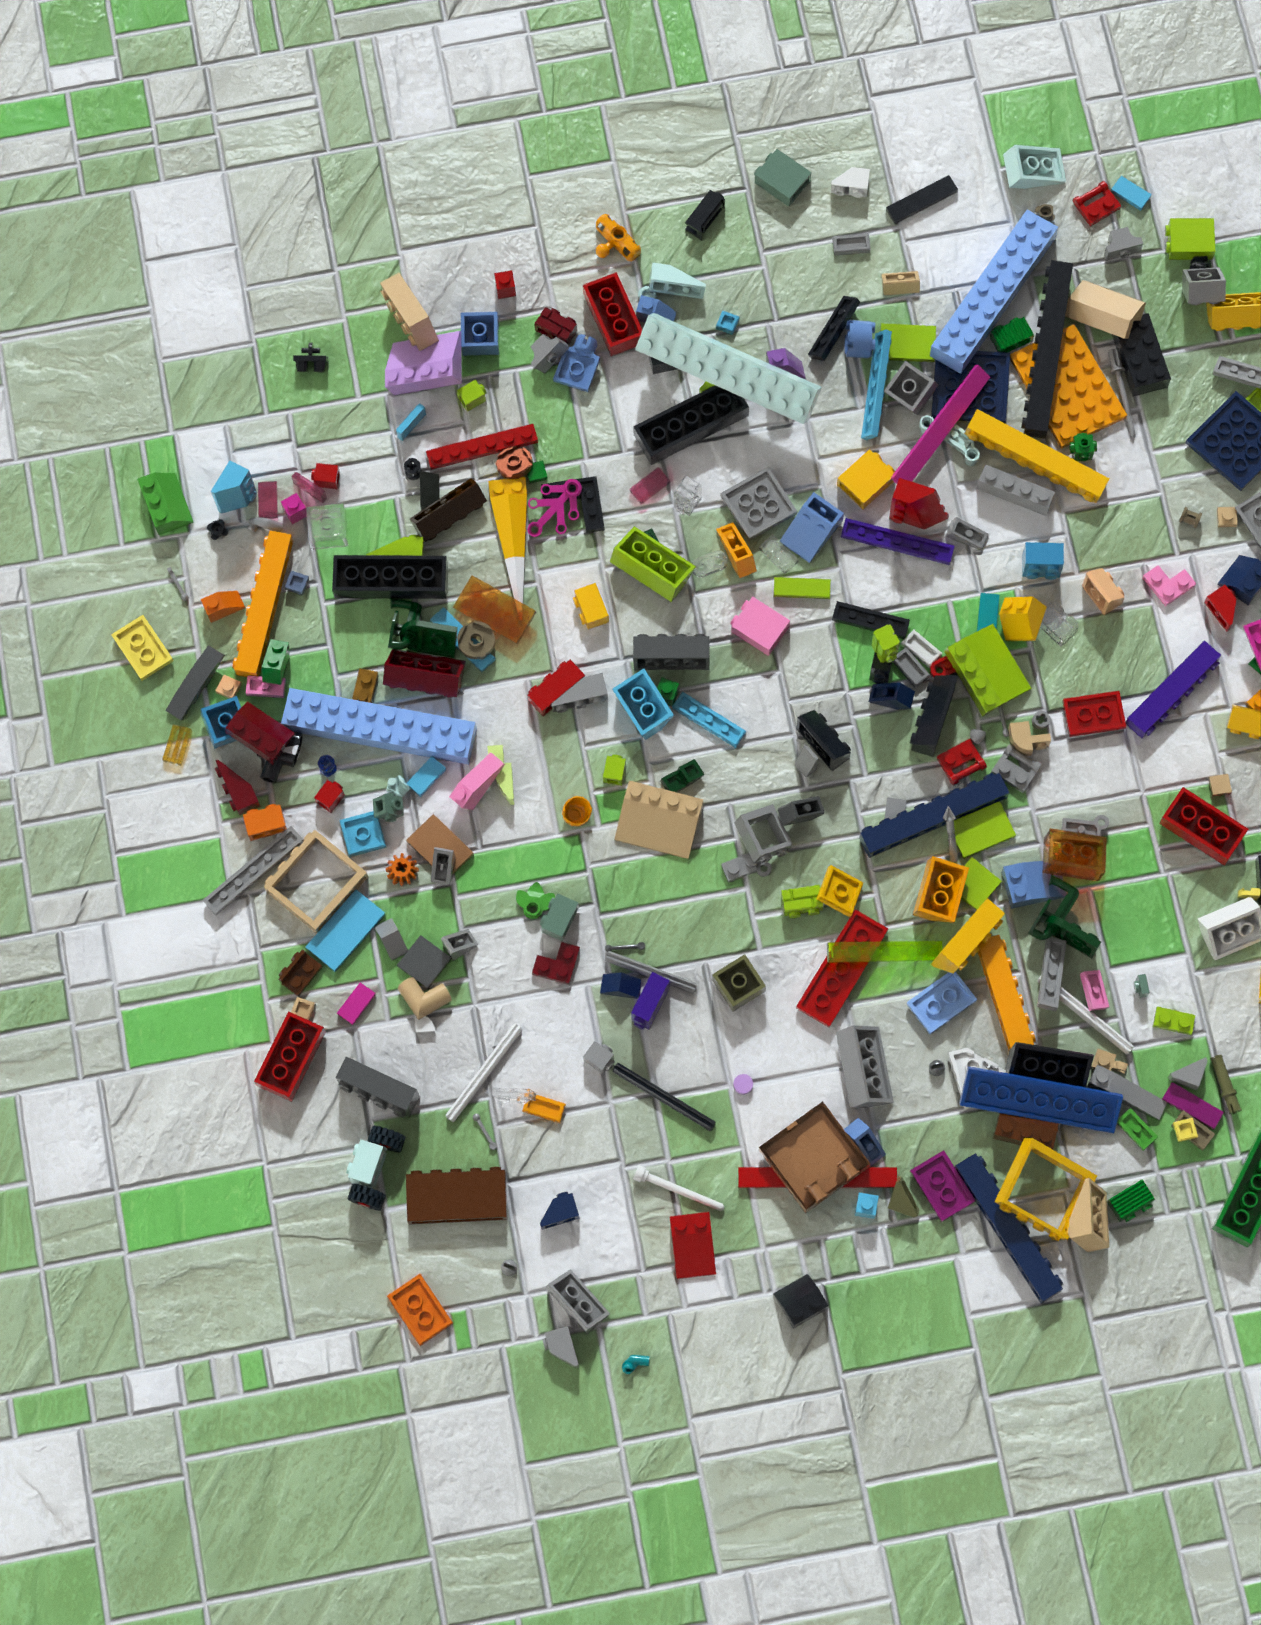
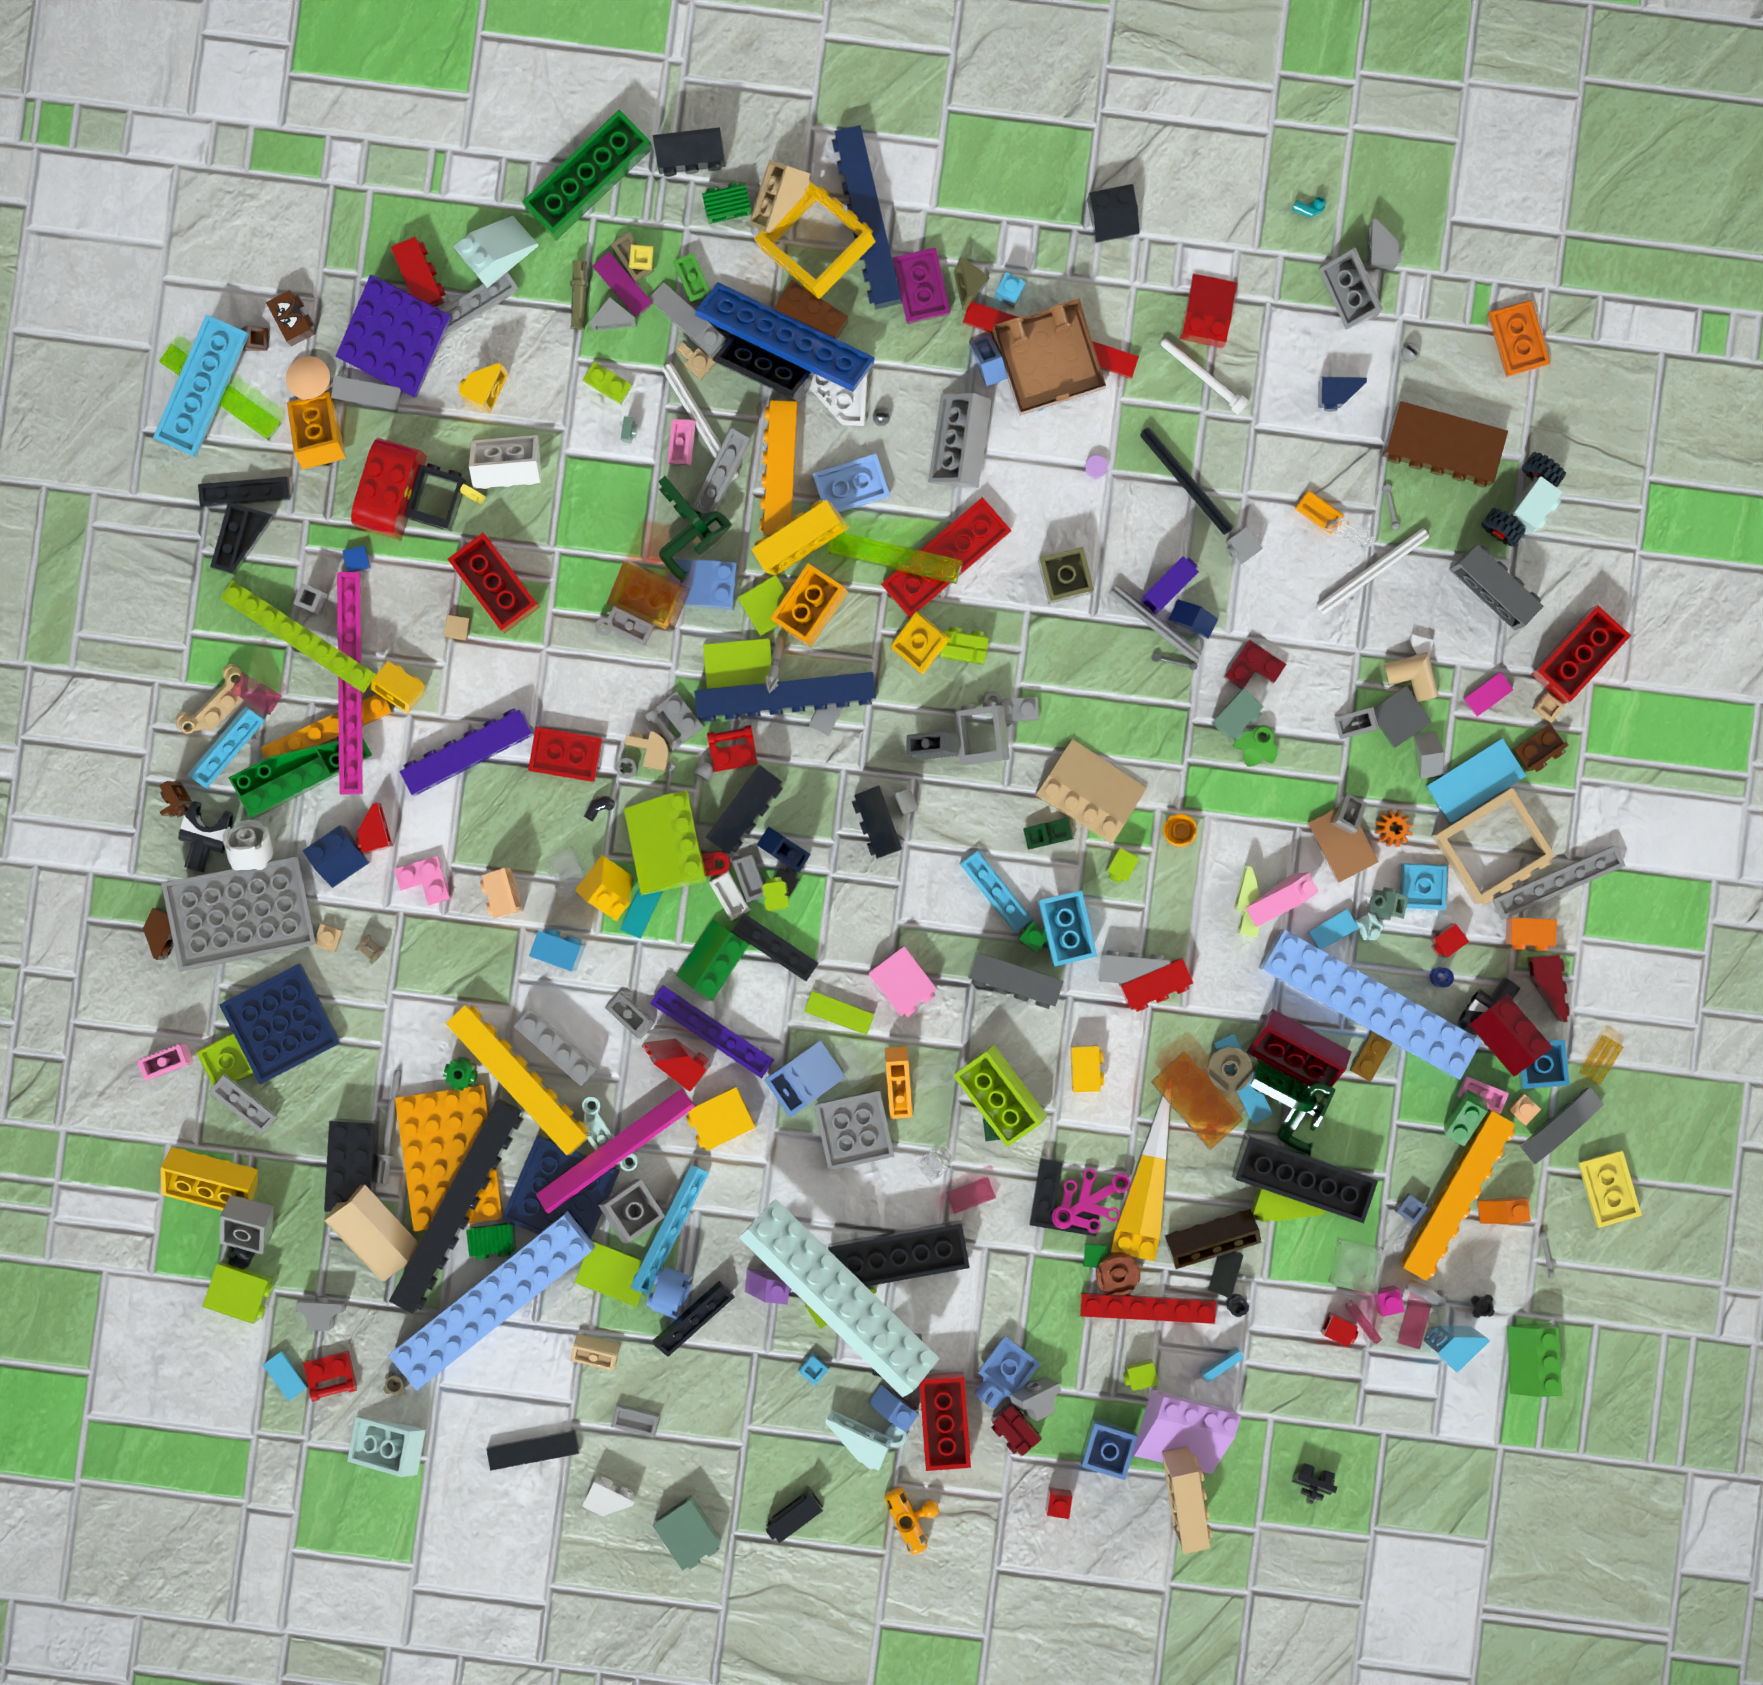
camera: 170 degrees left, 15 degrees up
none -> black arm [583,796,615,822]
none -> black slope [653,127,726,177]
none -> green slope [676,920,750,1001]

